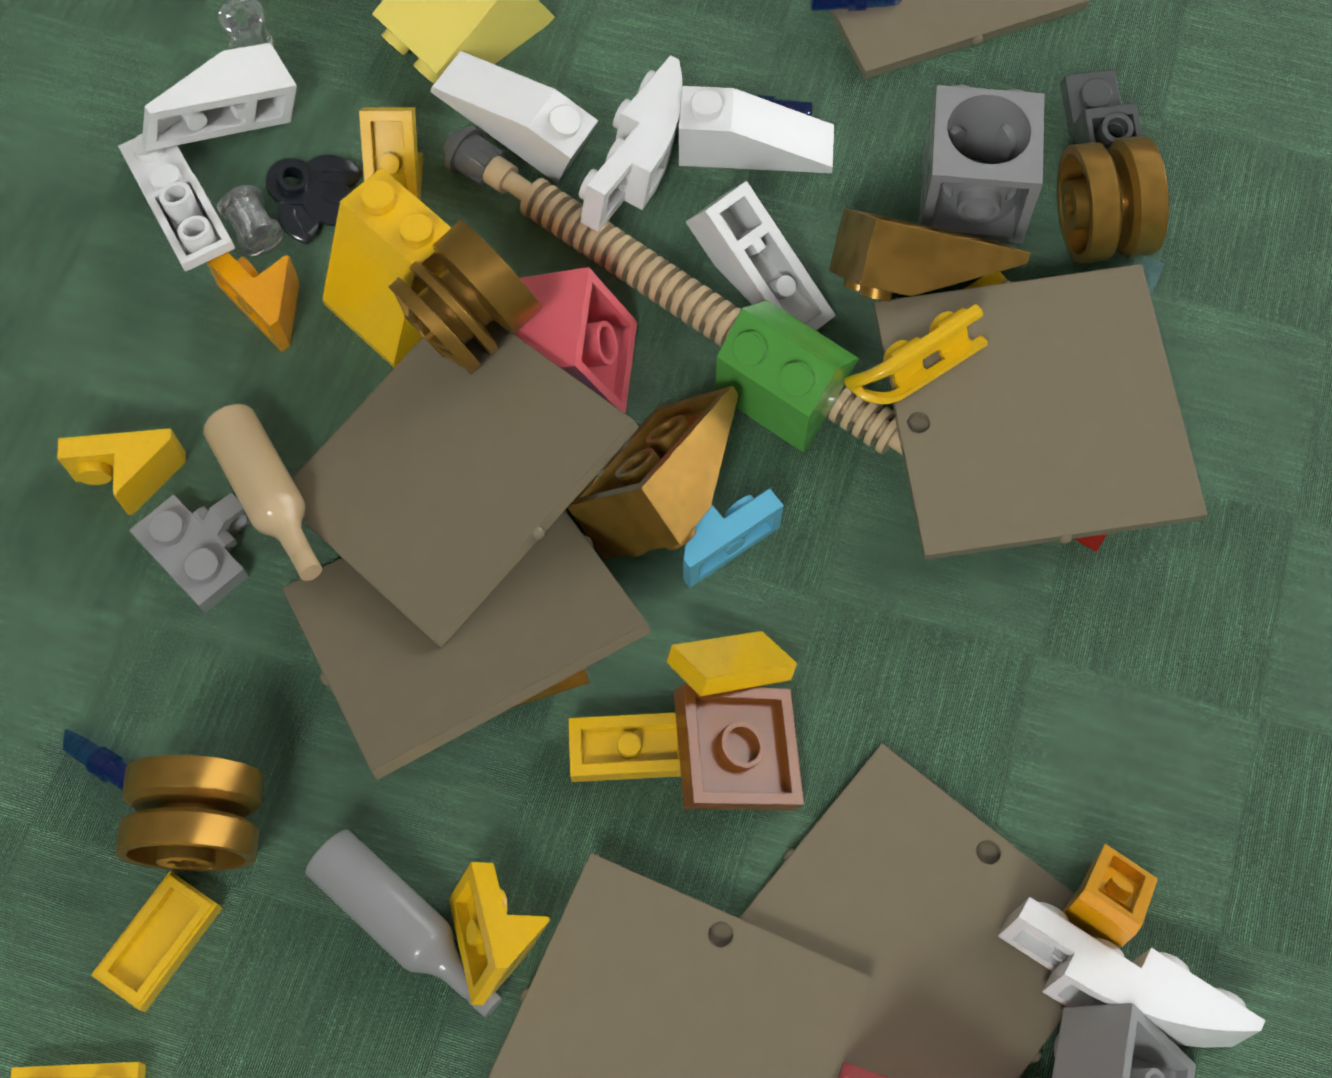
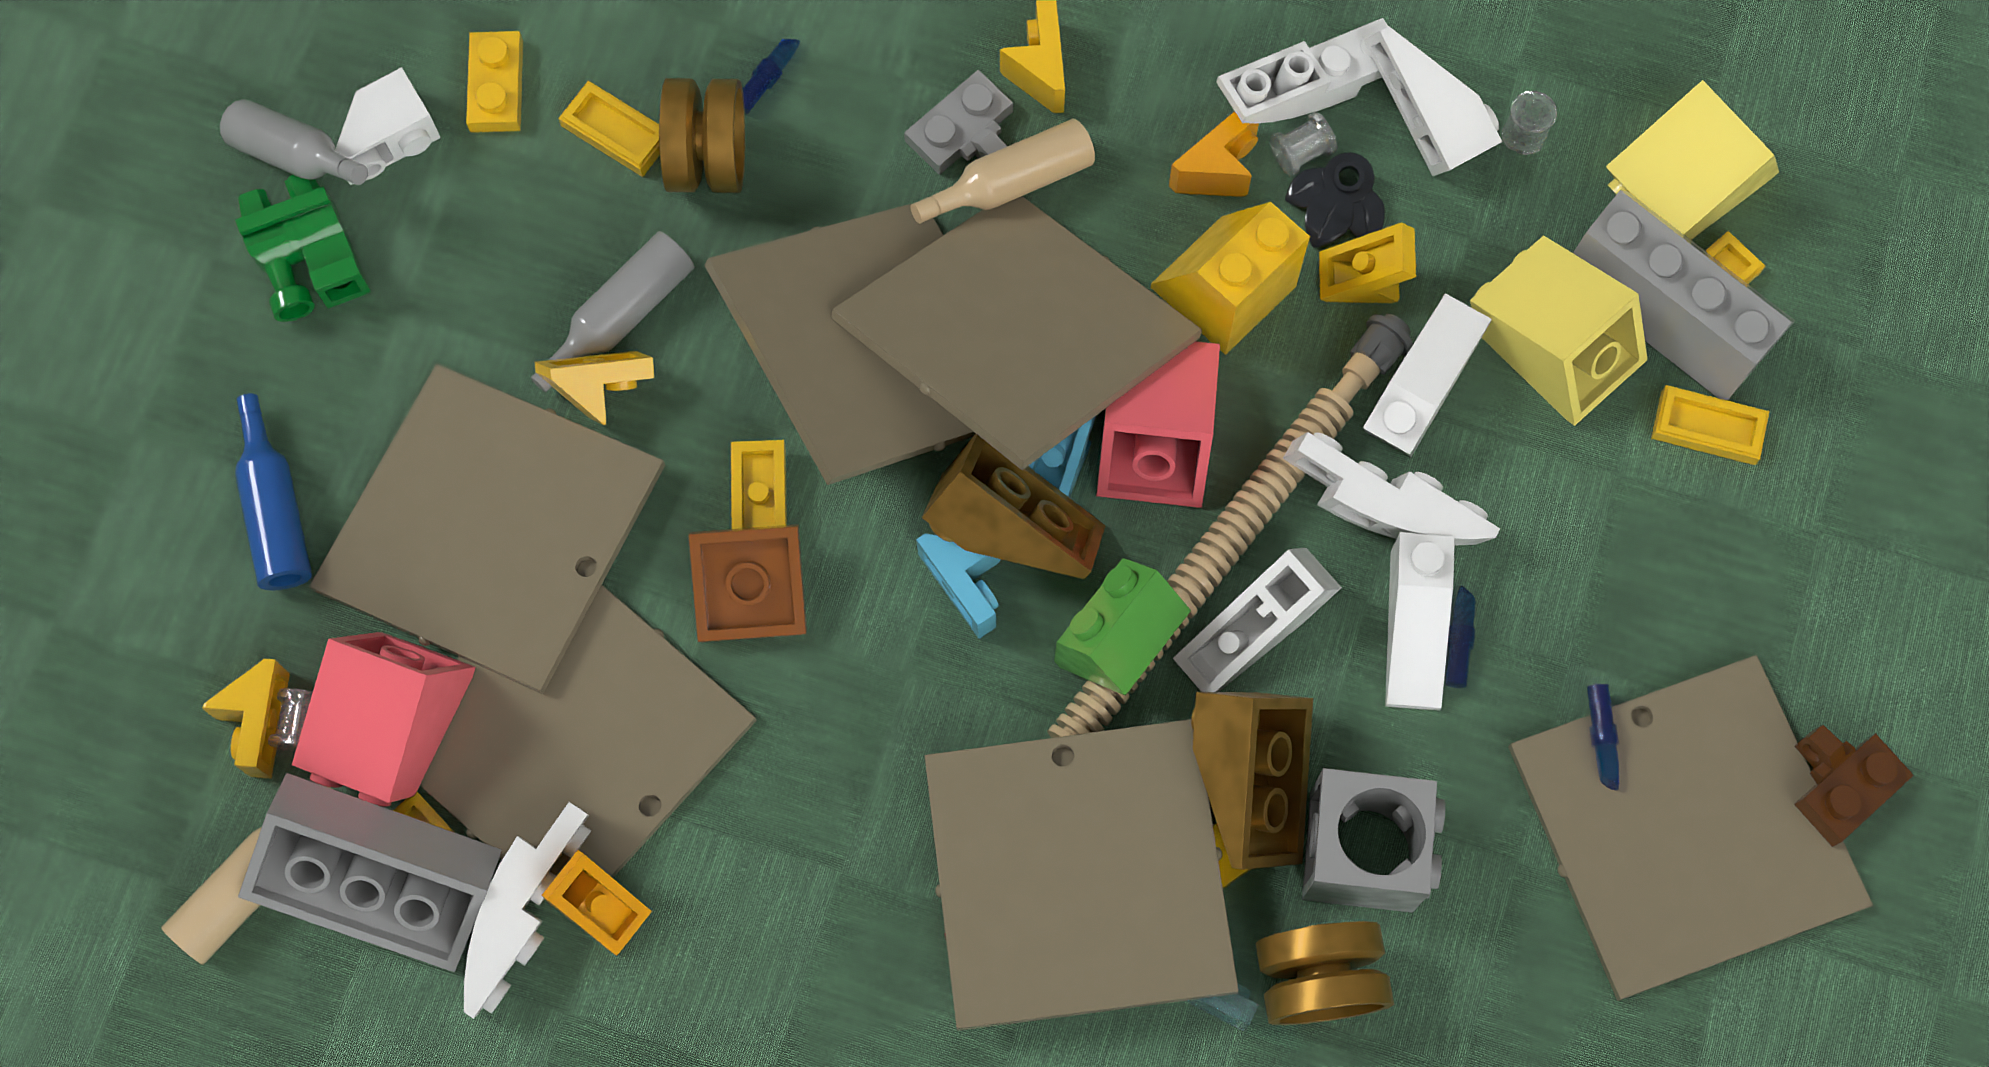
camera: 90 degrees right, 5 degrees up
pearl gold wheel [388,219,542,375] -> none
yellow tile [666,631,797,697] -> none
yellow piece [844,304,988,405] -> none
dark grey slope [1060,69,1142,150] -> none

